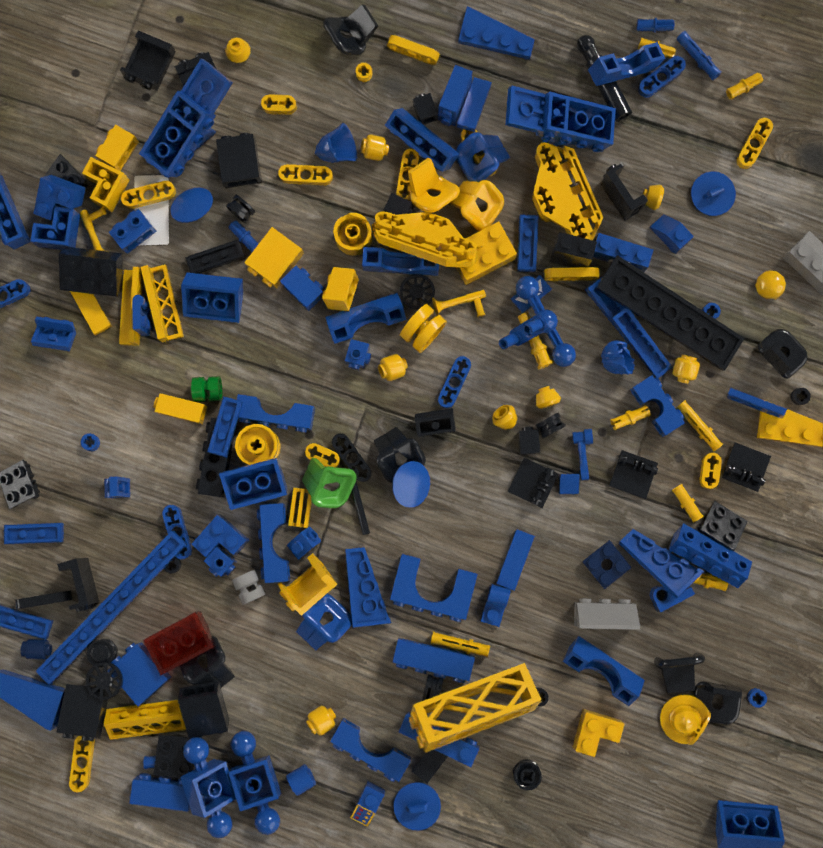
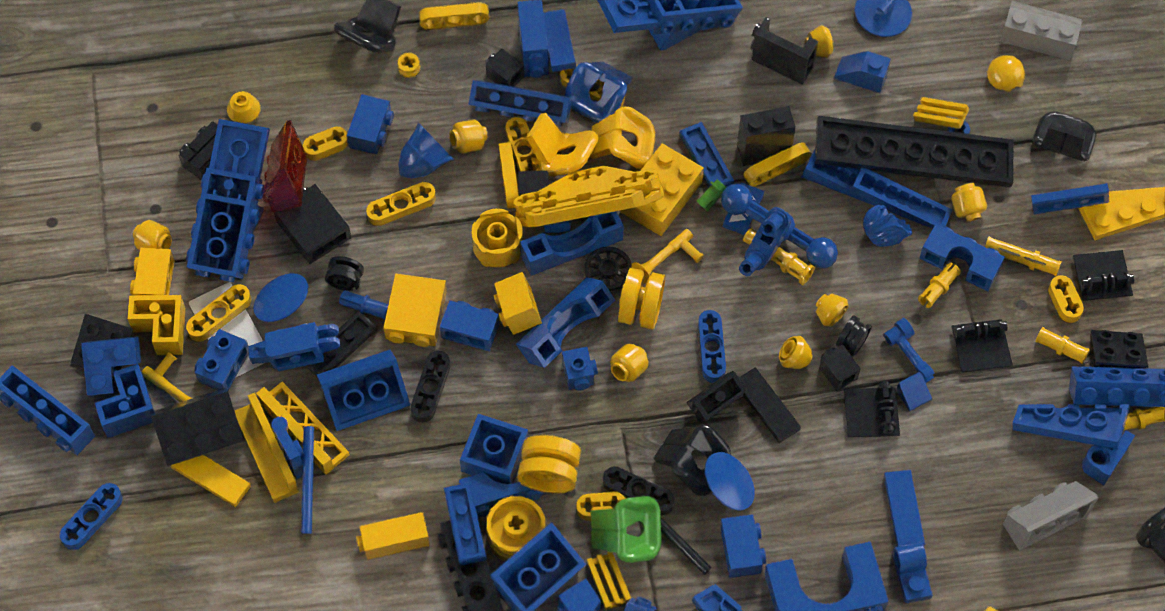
camera: 35 degrees left, 20 degrees down
blue bracket [31,317,76,351] -> none
black panel [120,30,176,91] -> none
green wheel [191,376,223,402] -> none
yellow connector [532,142,603,240] -> none
blue arch [562,636,645,707] -> none
dark blue piece [582,540,632,589] -> none
blue arch [593,233,654,272] -> none
black bush [791,388,811,405] -> none
none -> yellow head [133,220,172,250]
none -> blue hinge [248,322,340,371]
none -> clear red slope [263,120,308,212]
none -> blue bar [301,426,314,534]
none -> blue brick [347,94,394,155]
none -> black beam [411,351,450,423]
none -> blue brick [460,414,528,484]
none -> yellow beam [498,142,519,209]
none -> yellow wheel [517,435,581,493]
none -> bright green pin [696,179,726,211]
none -> blue brick [720,514,766,578]
none -> black tile [739,367,801,443]
none -> yellow tile [913,97,969,129]

